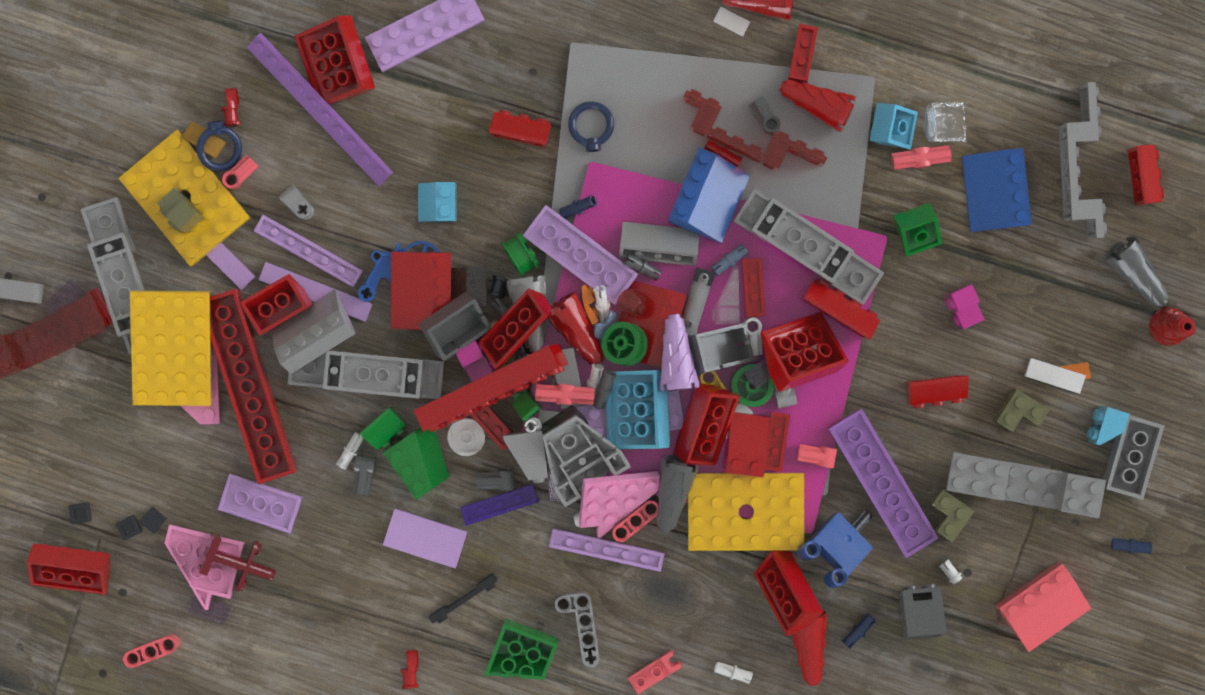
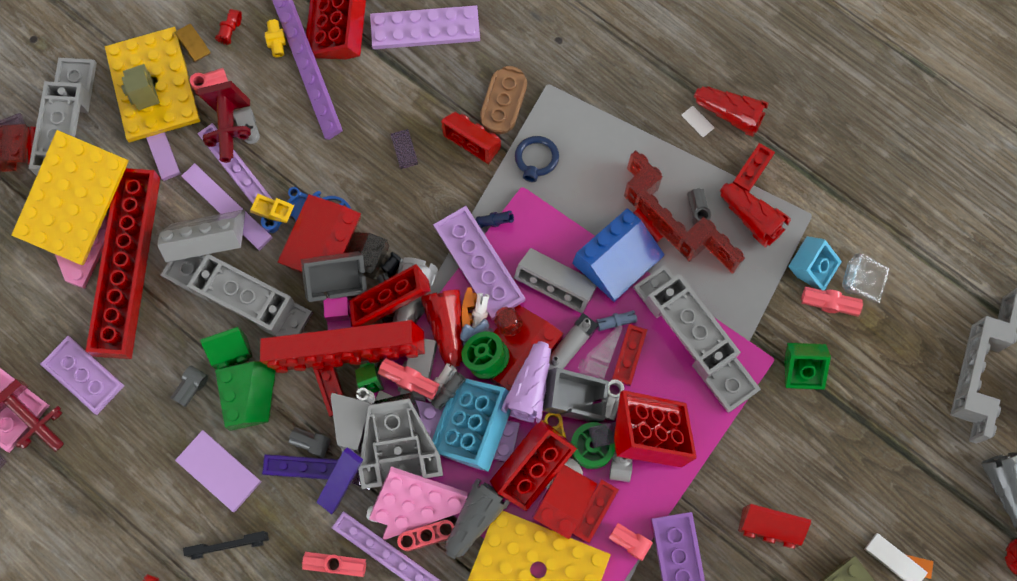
camera: 20 degrees right, 15 degrees down
dark blue piece [196,120,242,171] -> none
red slope [240,274,313,336] -> none
white axle [336,432,364,470] -> none
medium azure slope [418,182,457,222] -> none
white tile [447,418,486,456] -> none
green wheel [500,233,540,278] -> none
dark grey pin [622,253,662,281] -> none
red slope [801,278,880,340] -> none
dark pink brick [944,284,985,329] -> none
blue slope [962,148,1032,232] -> none
none -> dark red piece [198,81,251,163]
none -> yellow slope [250,194,294,223]
none -> yellow axle [265,19,286,58]
none -> coral piece [302,552,366,577]
none -> dark purple tile [317,447,363,514]
none -> clear purple tile [391,129,418,169]
none -> medium nougat tile [480,66,527,134]

